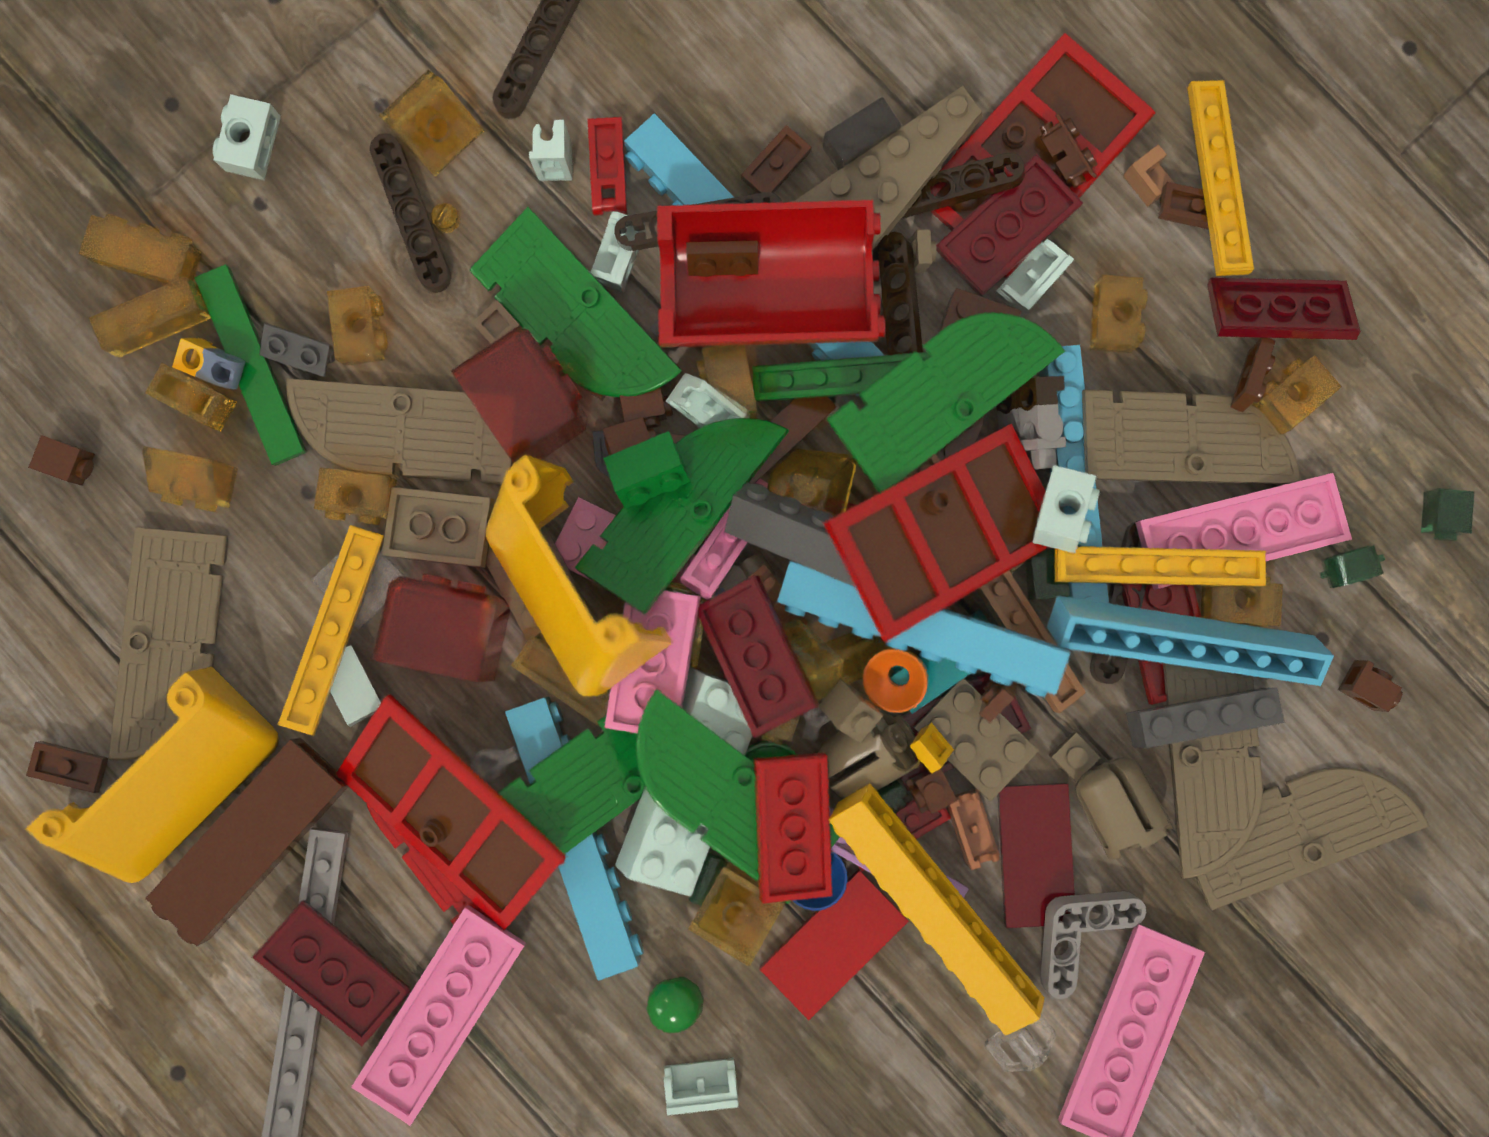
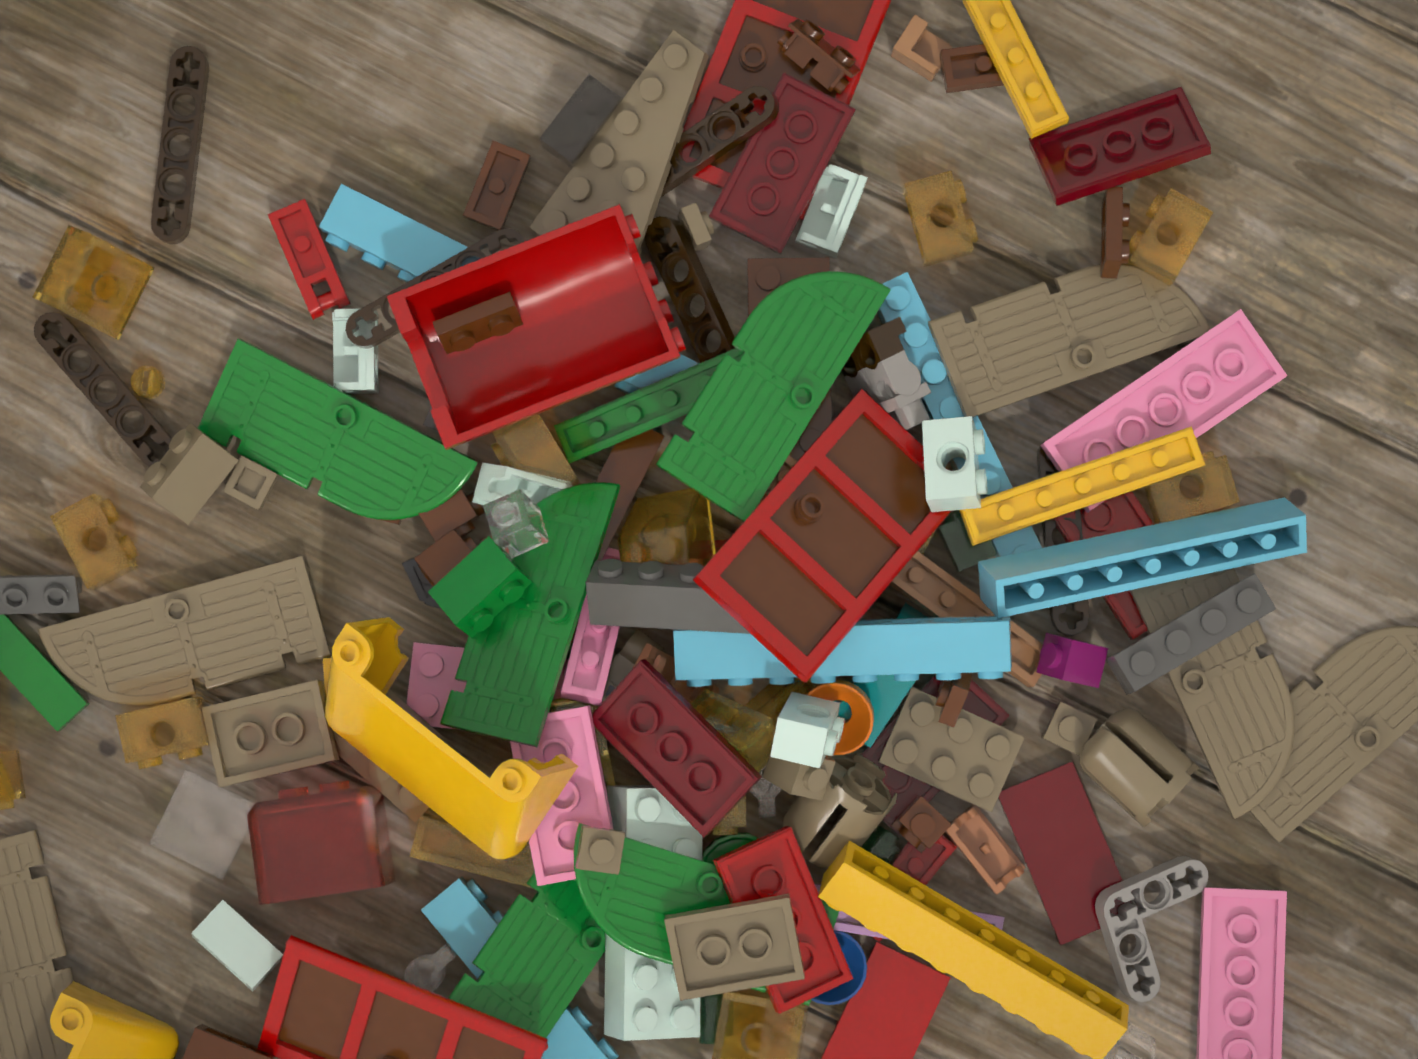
camera: 15 degrees left, 0 degrees up
yellow tile [278,525,384,736] -> none
clear red plate [451,327,588,463] -> none
light aqua hinge [529,120,573,181] -> none
yellow plate [909,722,954,773] -> none
clear green piece [1319,545,1385,588] -> none
reddish brown brick [1338,660,1403,712] -> none
clear green brick [1421,488,1474,541] -> none
none -> dark tan brick [140,423,239,525]
none -> clear brick [483,489,549,558]
none -> dark tan plate [575,825,625,875]
none -> dark tan plate [664,894,805,1001]
none -> light aqua brick [770,692,845,768]
none -> magenta brick [1036,633,1109,688]

